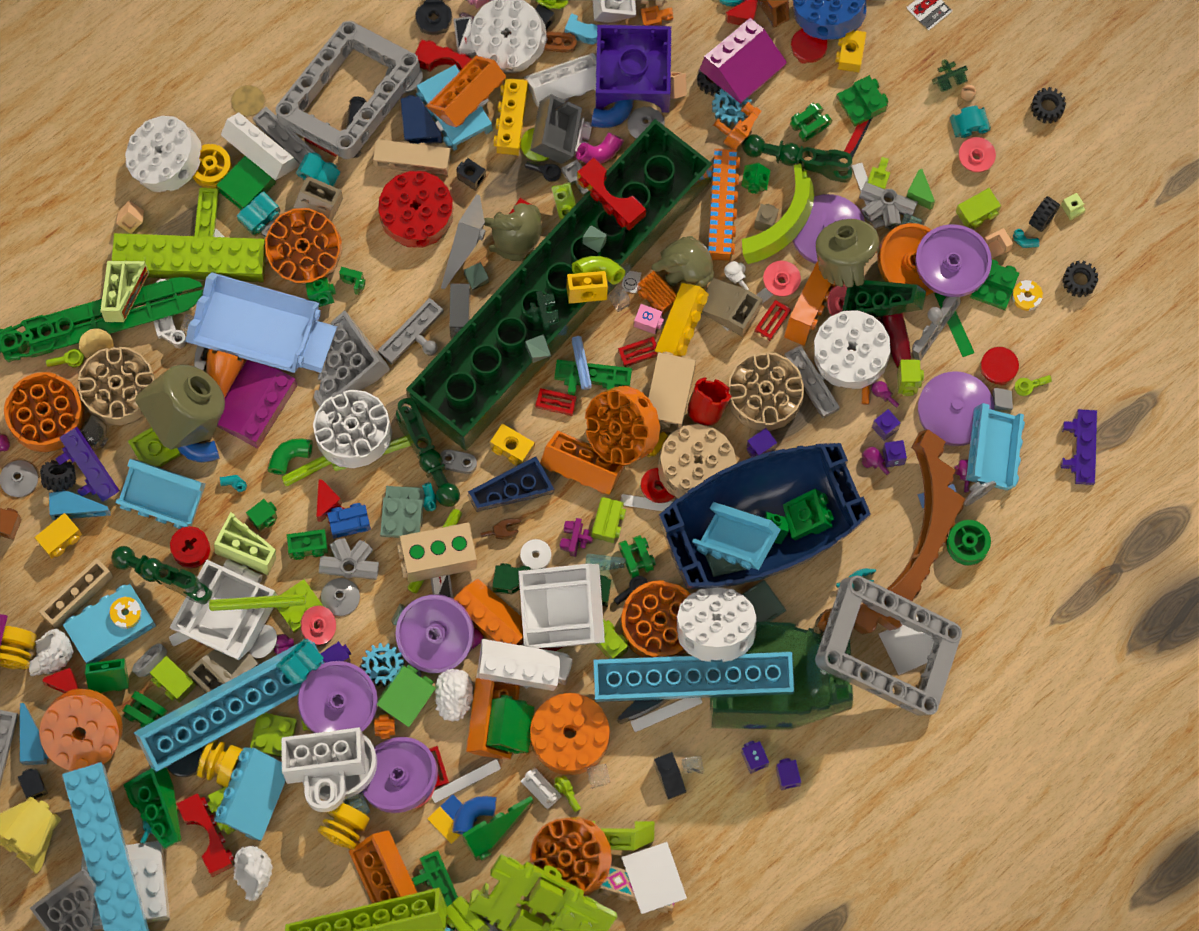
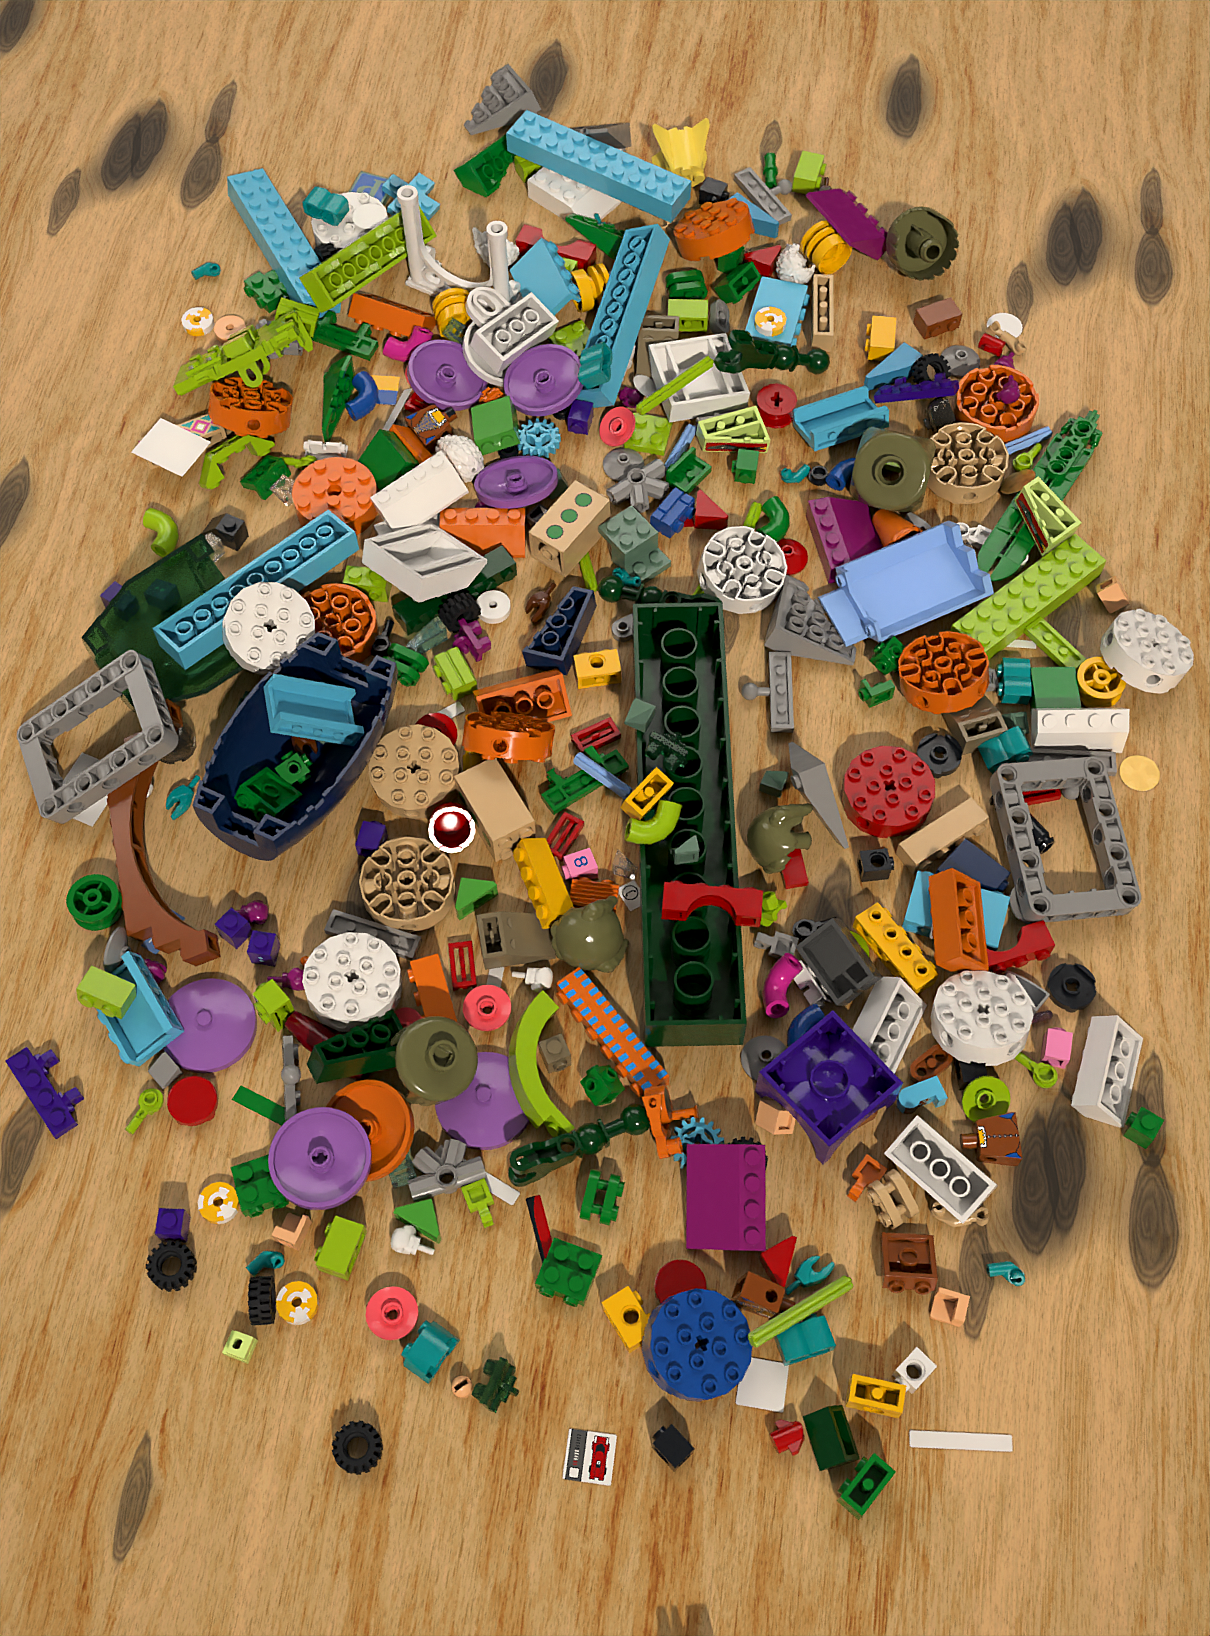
camera: 140 degrees right, 10 degrees down
dark grey brick [449,284,471,339] -> none
none -> lime brick [76,965,136,1019]
none -> lime cylinder [143,508,179,558]
none -> dark purple brick [155,1208,191,1243]
none -> green bracket [240,455,291,500]
none -> yellow piece [276,1281,319,1325]
none -> dark pink cylinder [383,326,433,362]
none -> white piece [390,1224,435,1255]
none -> white arch [397,185,523,312]
none -> torso [405,405,458,454]
none -> black tyre [438,593,481,633]
none -> bright green slope [455,877,498,920]
none -> light blue axle [664,424,697,469]
none -> red dish [777,539,808,575]
none -> black plate [808,466,829,486]
none -> black plate [916,733,962,778]
none -> magenta piece [996,375,1020,404]
none -> sand green slope [1002,711,1029,734]
none -> light blue axle [1004,426,1052,454]

